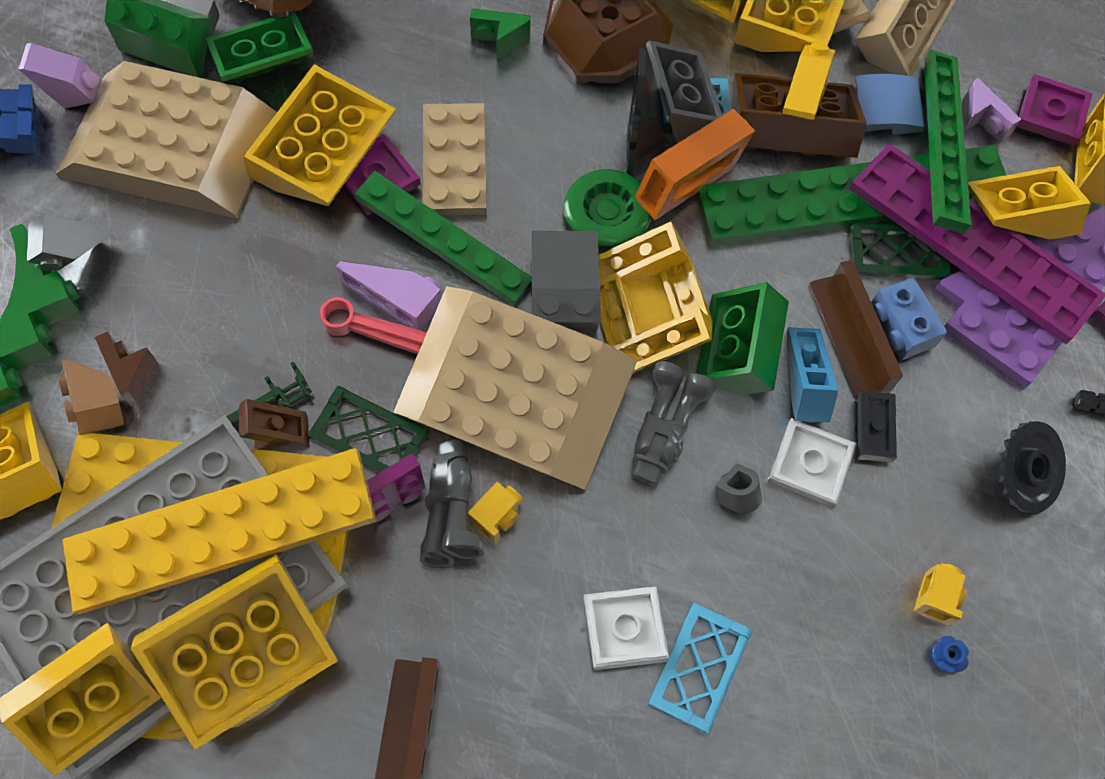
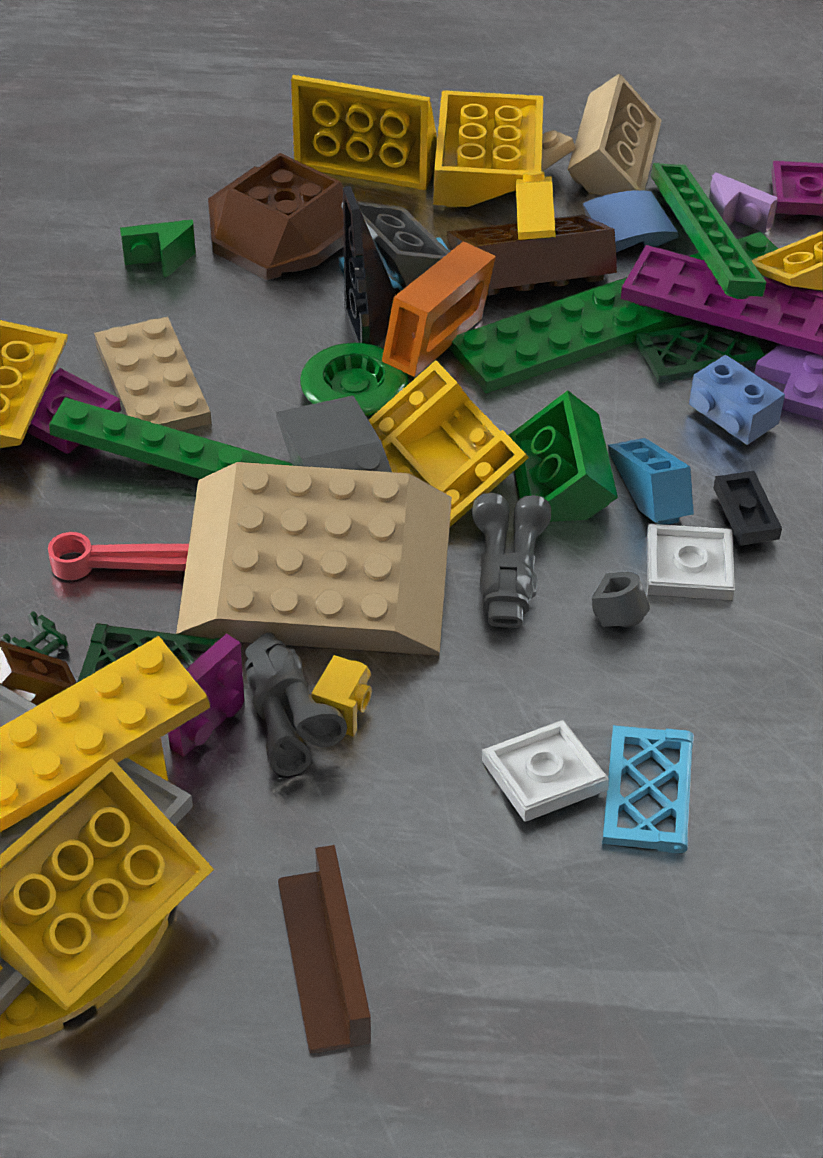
camera: 15 degrees left, 20 degrees down
lavender slope [336,261,442,331] -> none
reddish brown panel [809,260,903,398] -> none

